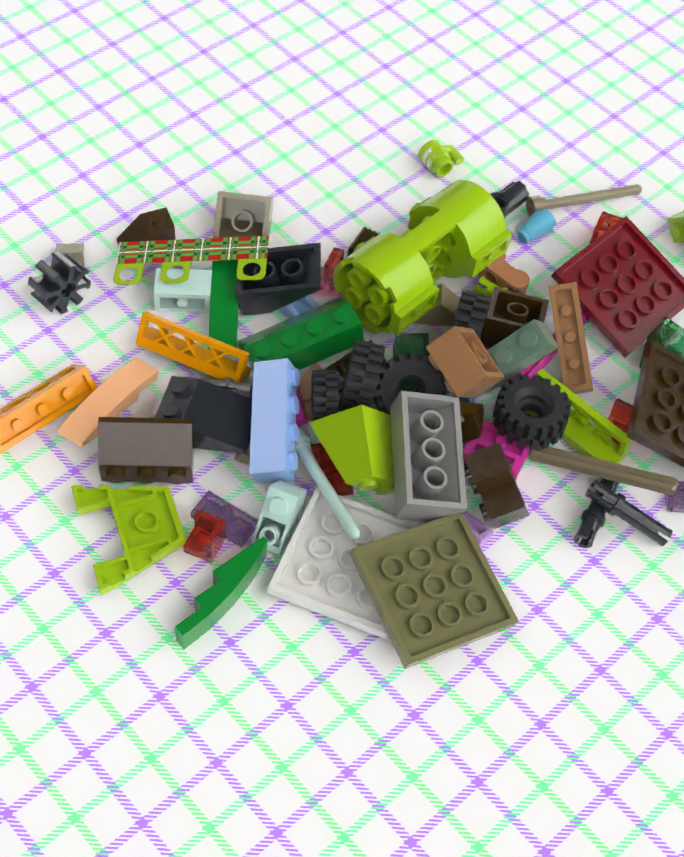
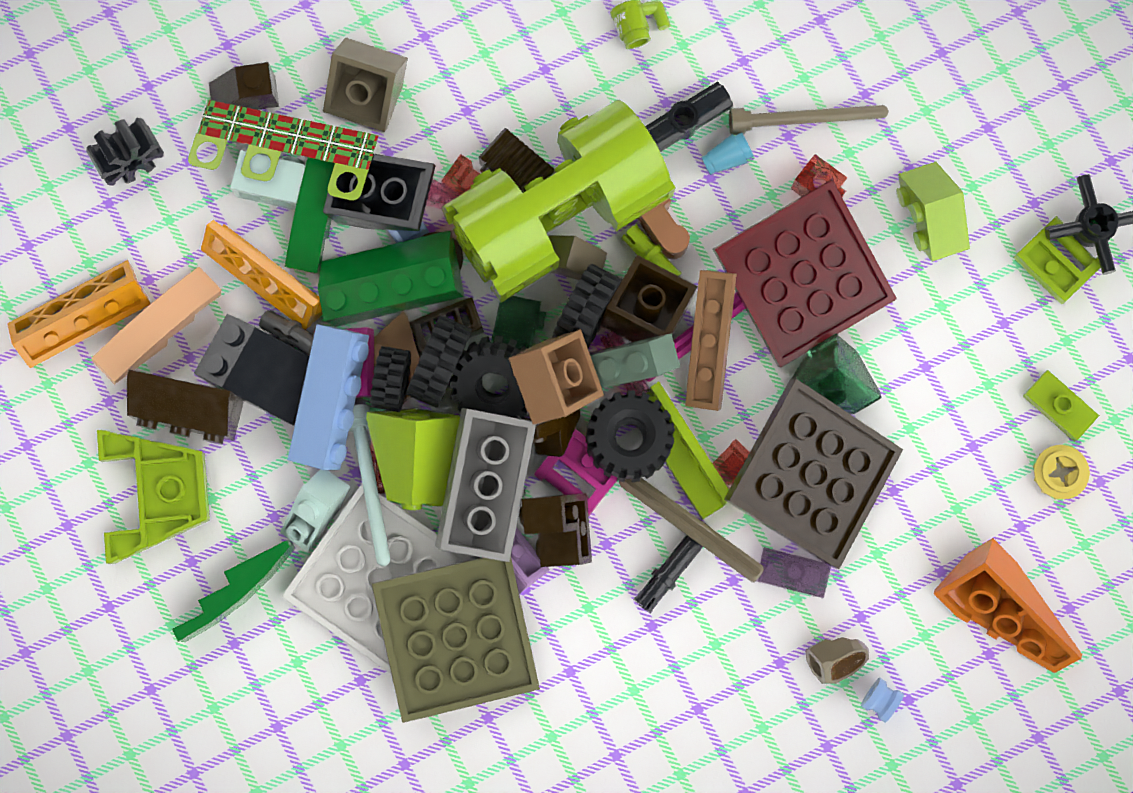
camera: 20 degrees right, 25 degrees up
slope [55,243,85,266] -> none
clear red panel [183,509,226,564] -> none
clear purple plate [190,490,258,548] -> none
black pin [585,480,673,546] -> none

